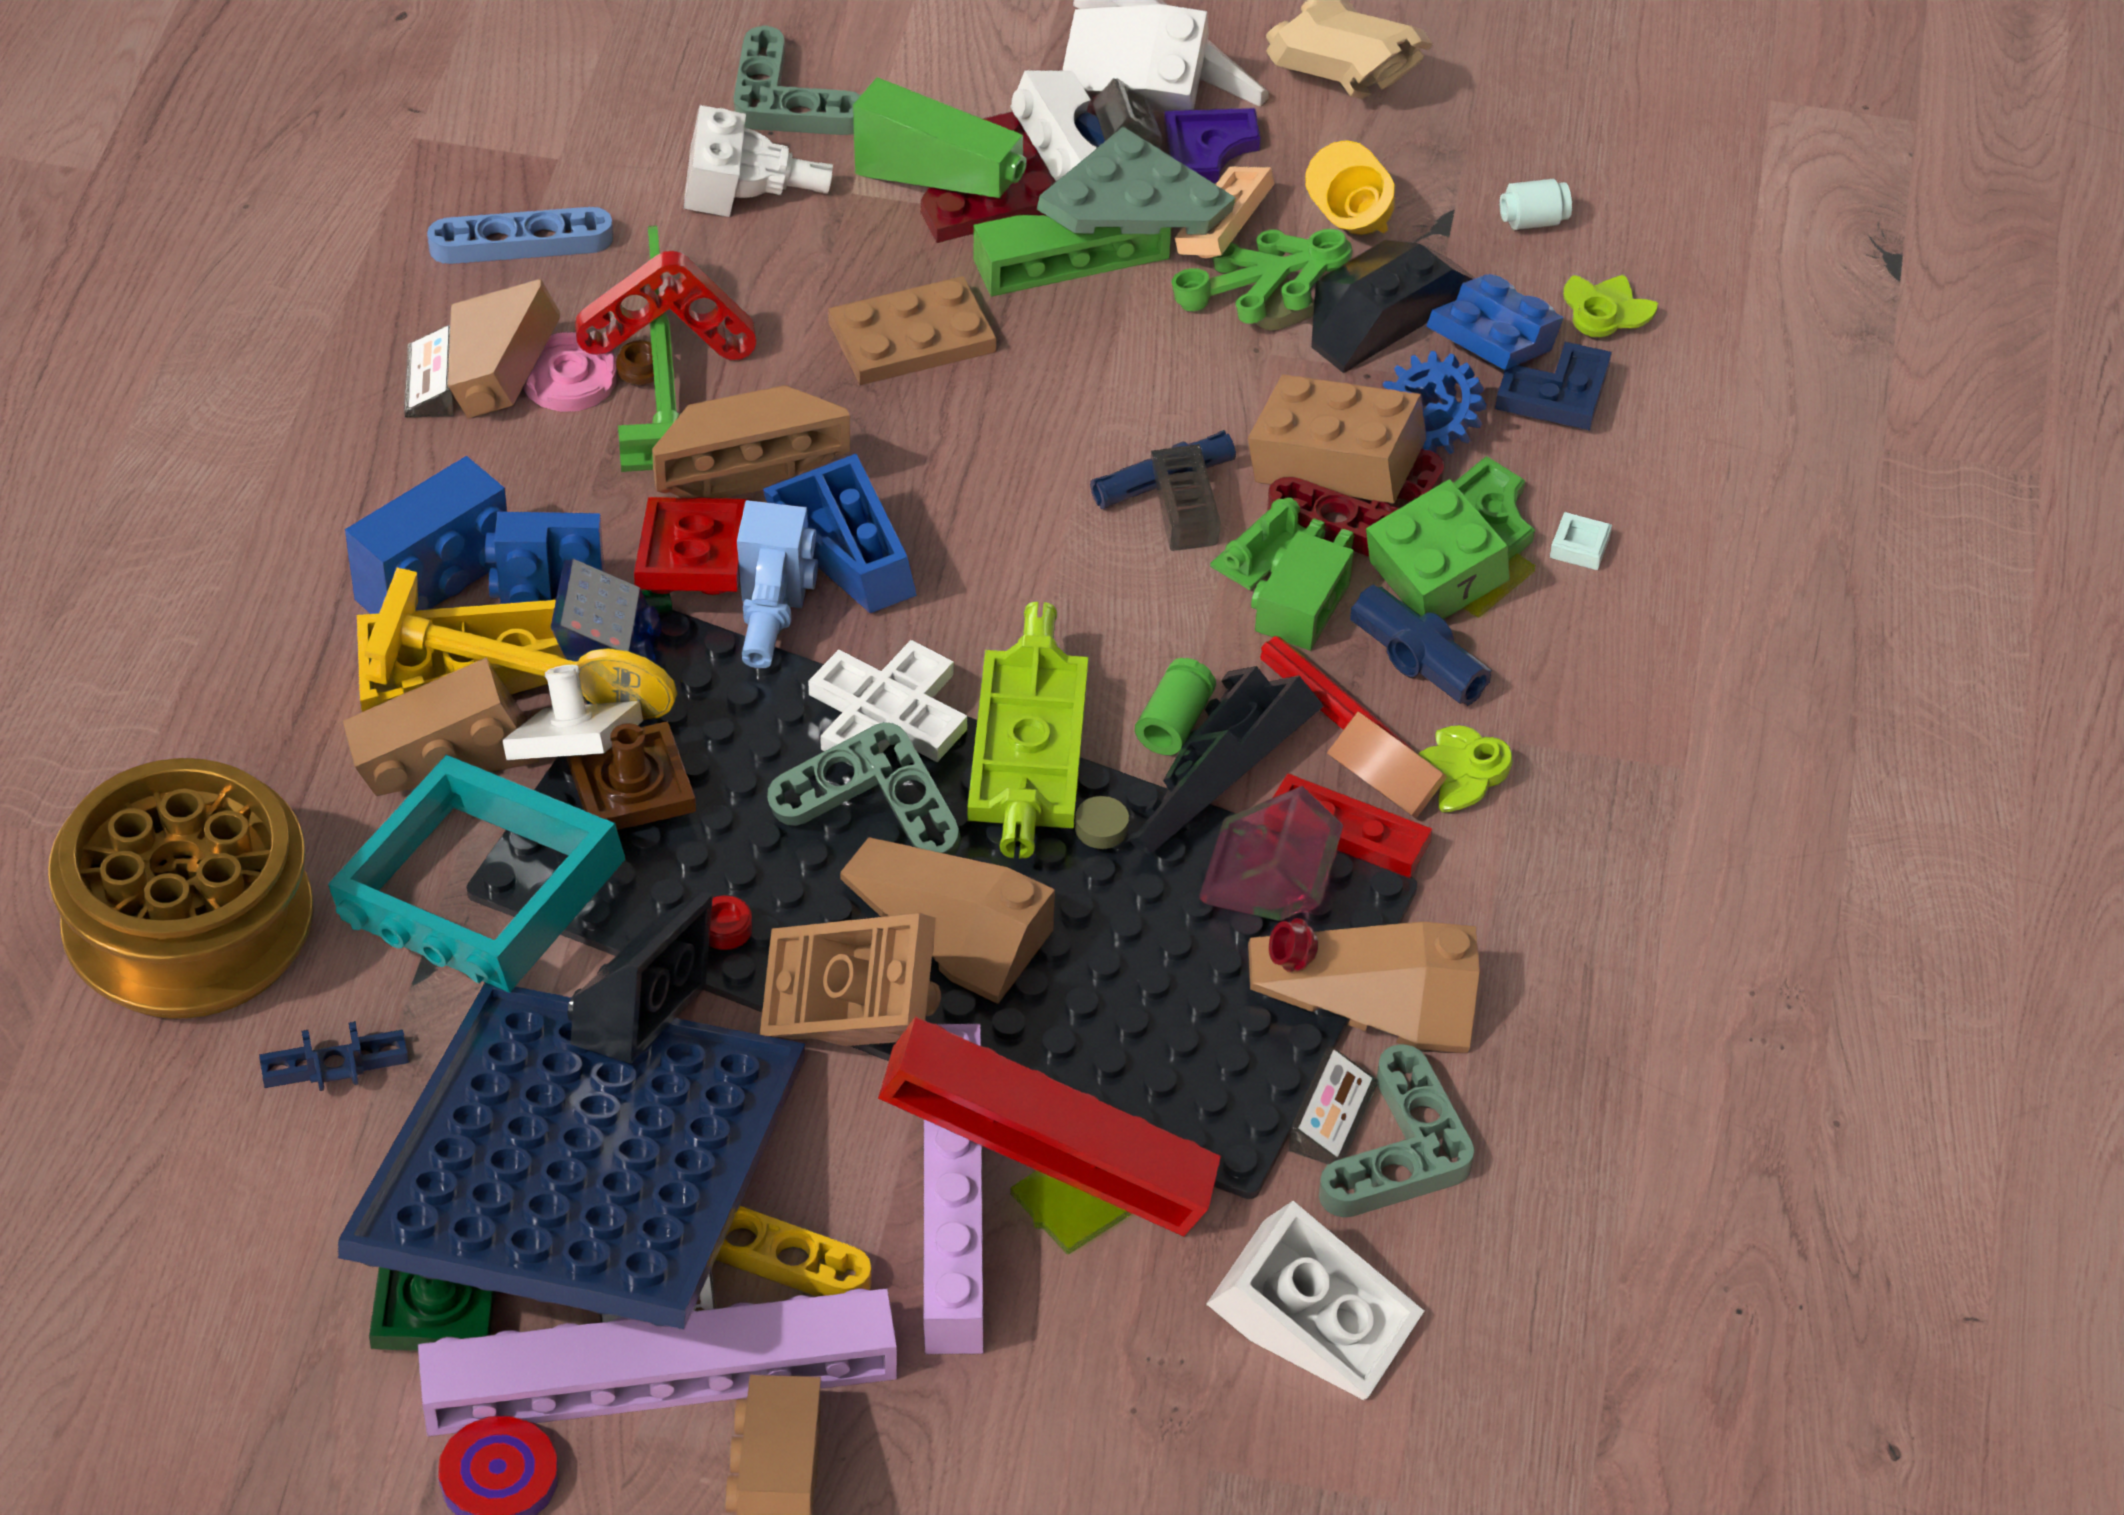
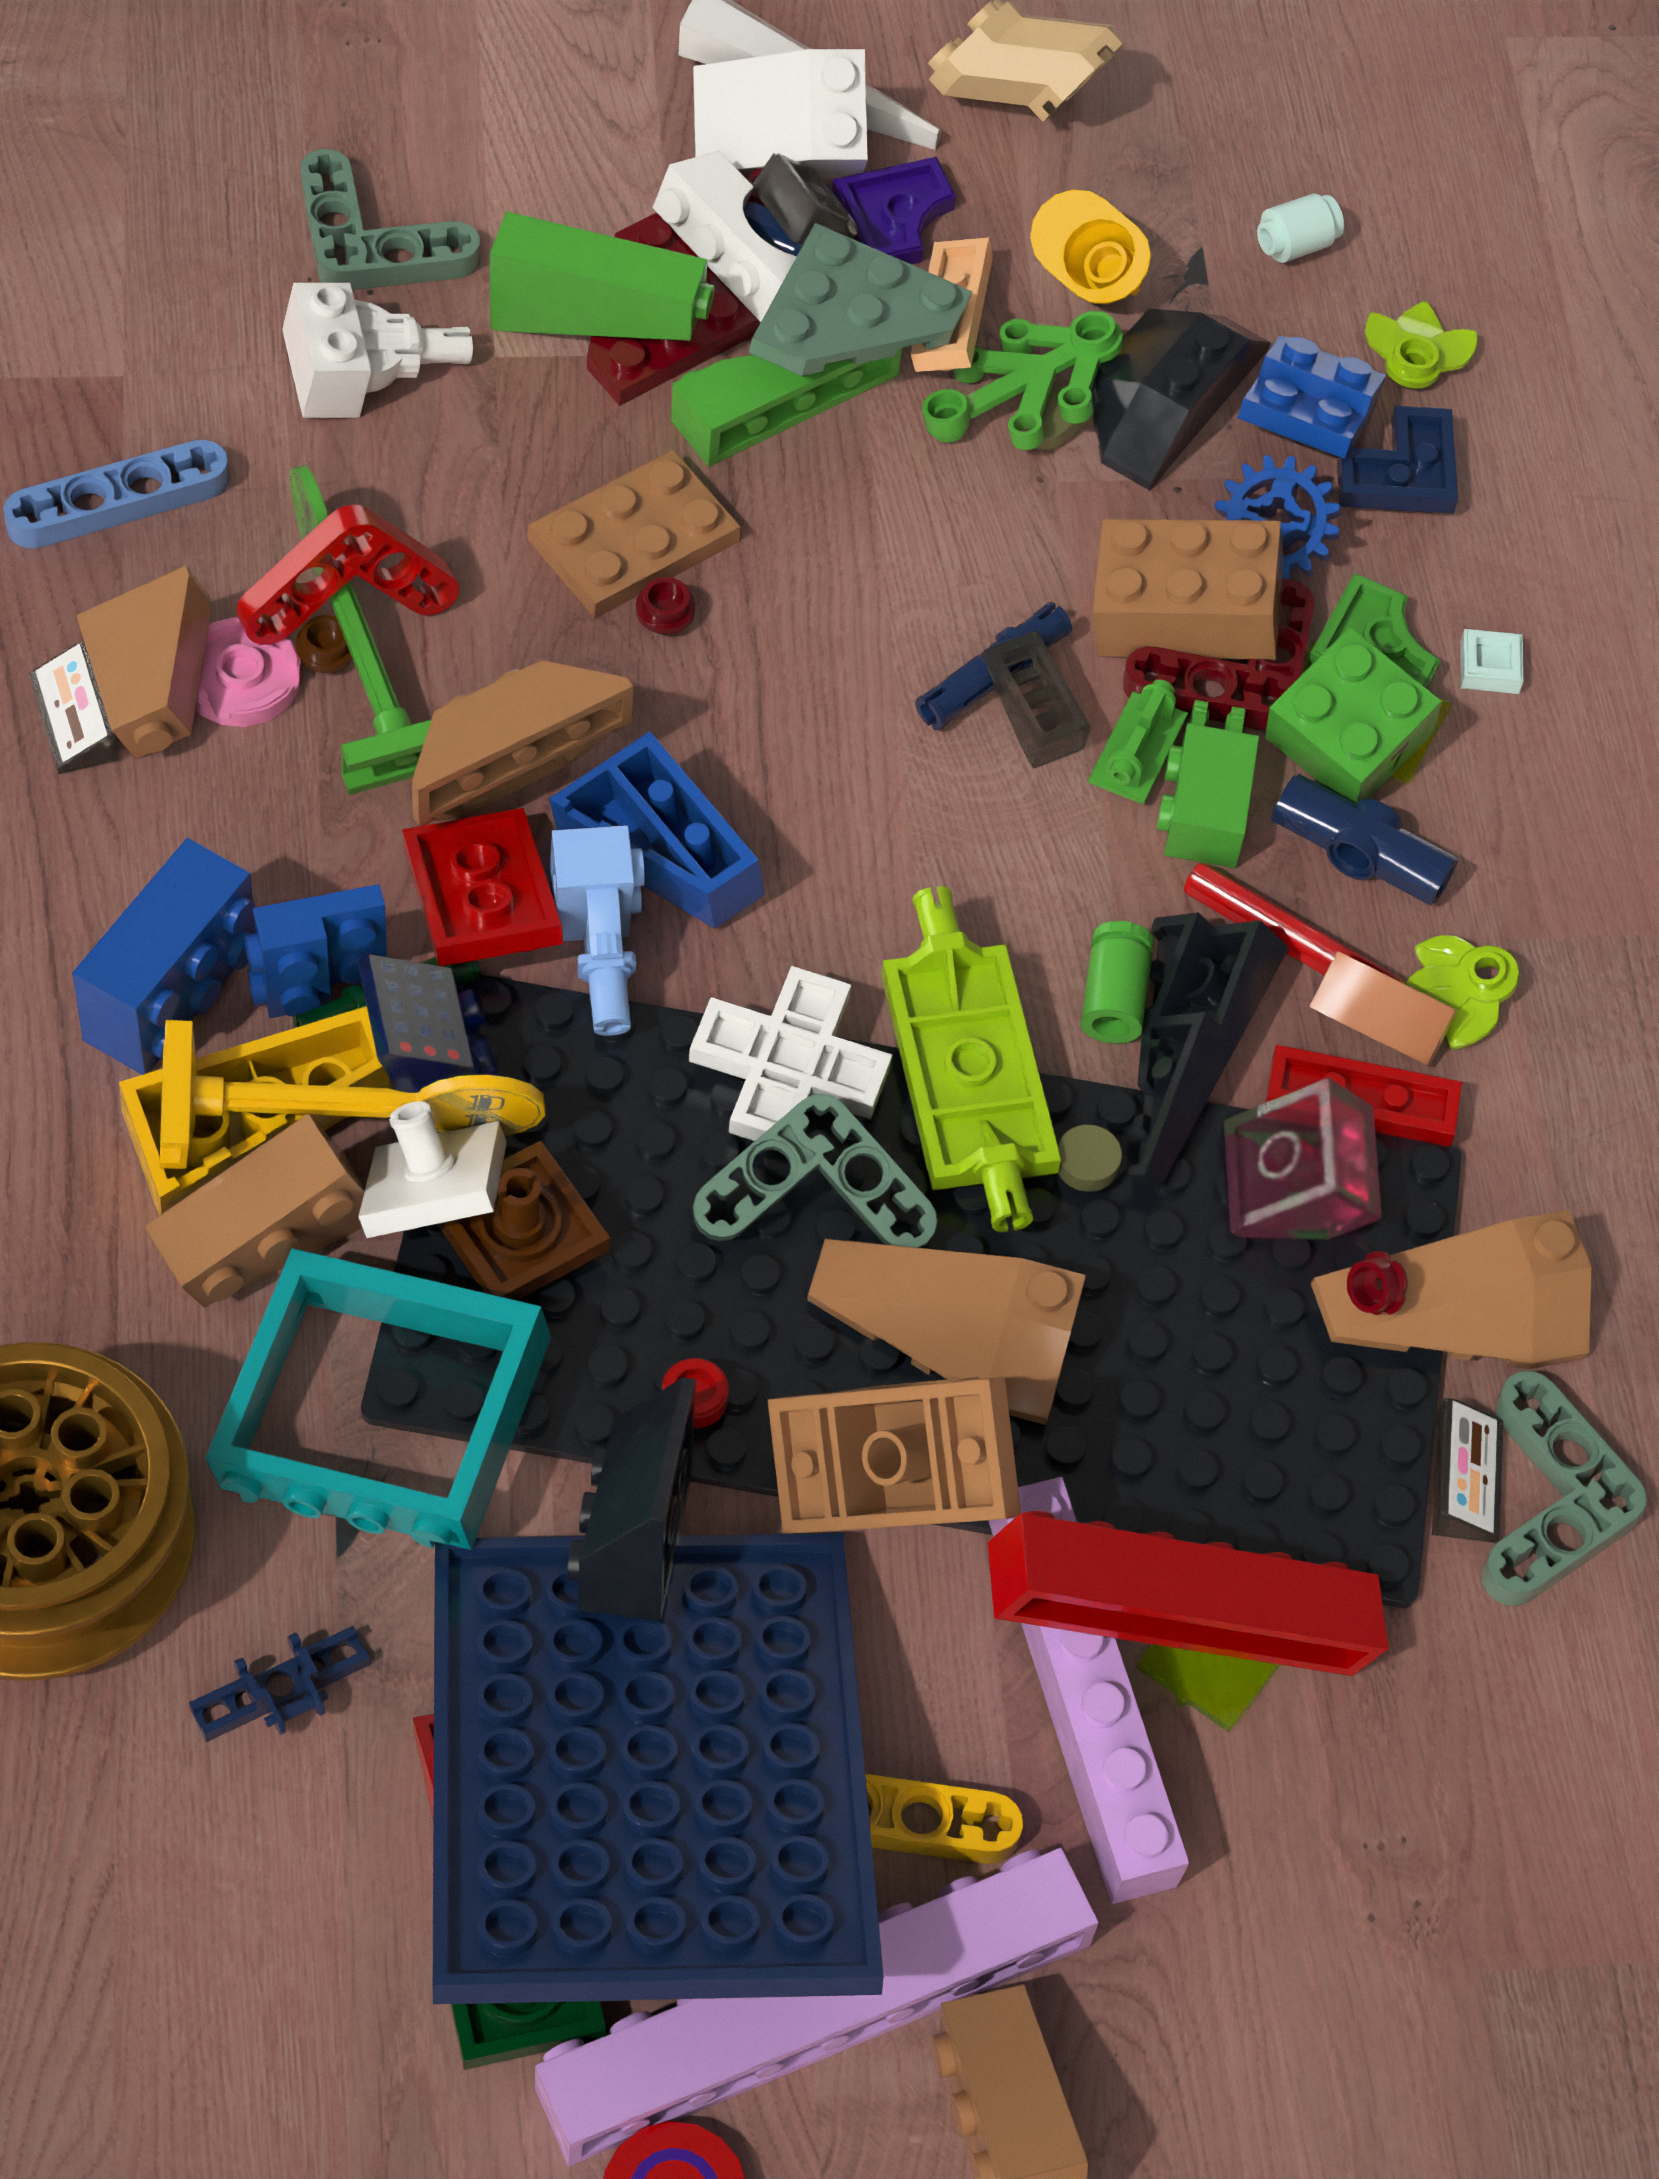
camera: 20 degrees left, 10 degrees up
white slope [1207,1201,1424,1400] -> none
none -> dark red plate [636,577,695,634]

